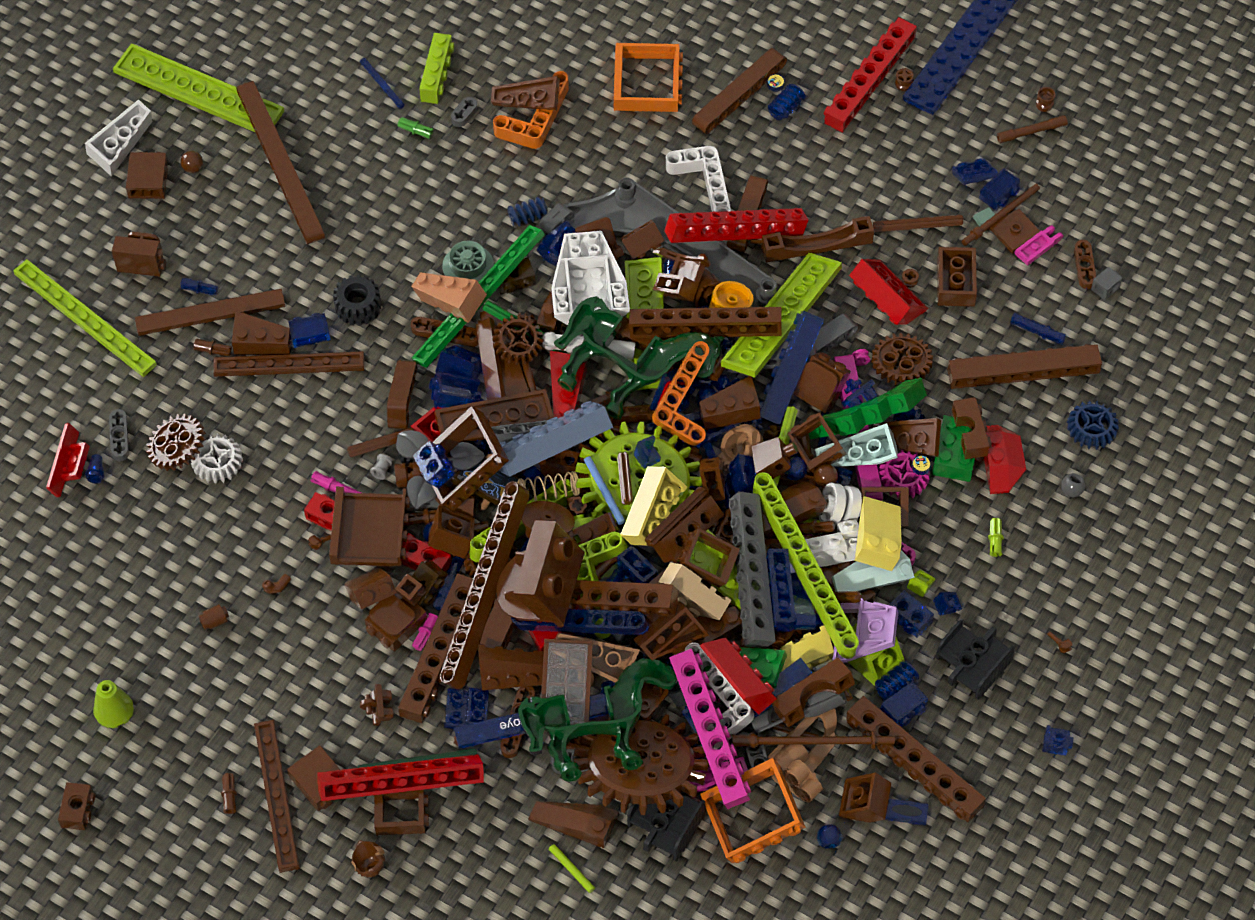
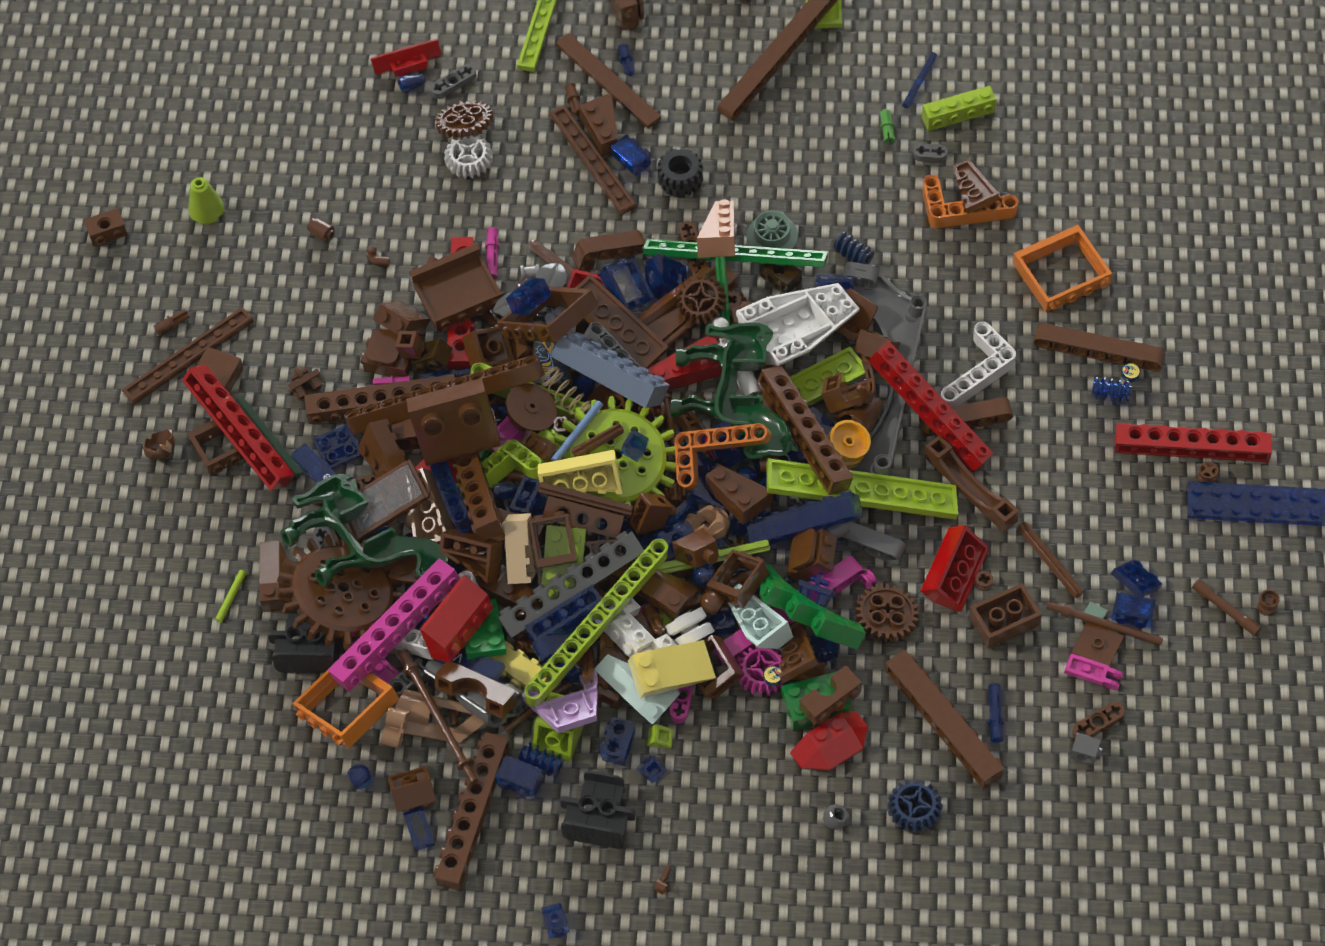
camera: 65 degrees right, 0 degrees up
lime axle [988,518,1004,557] -> none

